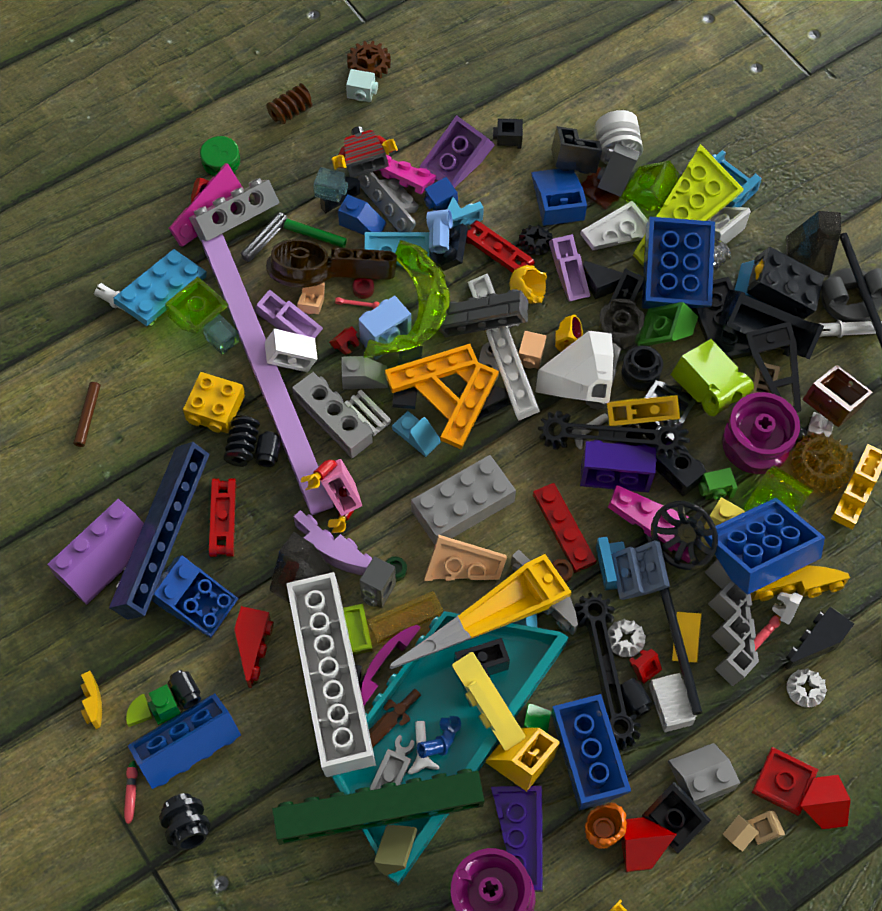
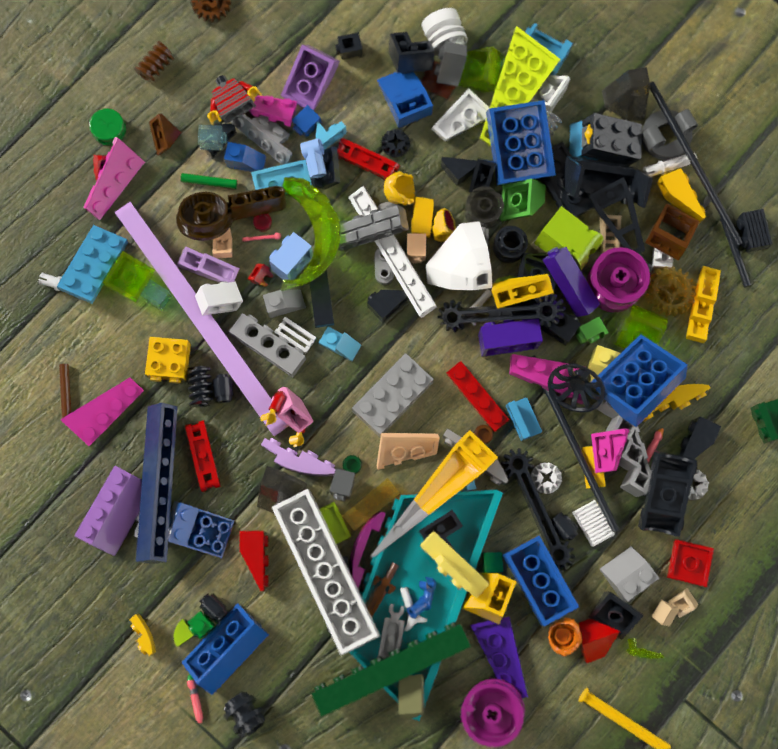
camera: 15 degrees left, 15 degrees up
light grey brick [189,178,280,241] -> none
dark grey axle [241,212,288,262] -> none
light aqua brick [346,69,378,102] -> none
light orange plate [385,344,499,449] -> none
lavender slope [549,234,590,302] -> none
sand blue slope [611,540,670,600] -> none
red tile [629,649,662,684] -> none
white tile [772,592,803,624] -> none
red slope [801,775,851,829] -> none
none -> dark pink wing [61,378,144,446]
none -> reddish brown slope [149,113,181,156]
none -> yellow slope [411,197,434,238]
none -> dark purple brick [543,247,600,317]
none -> dark pink wing [591,429,629,473]
none -> clear neon green bar [626,638,664,659]
none -> black piece [638,451,697,537]
none -> yellow slope [657,168,706,224]

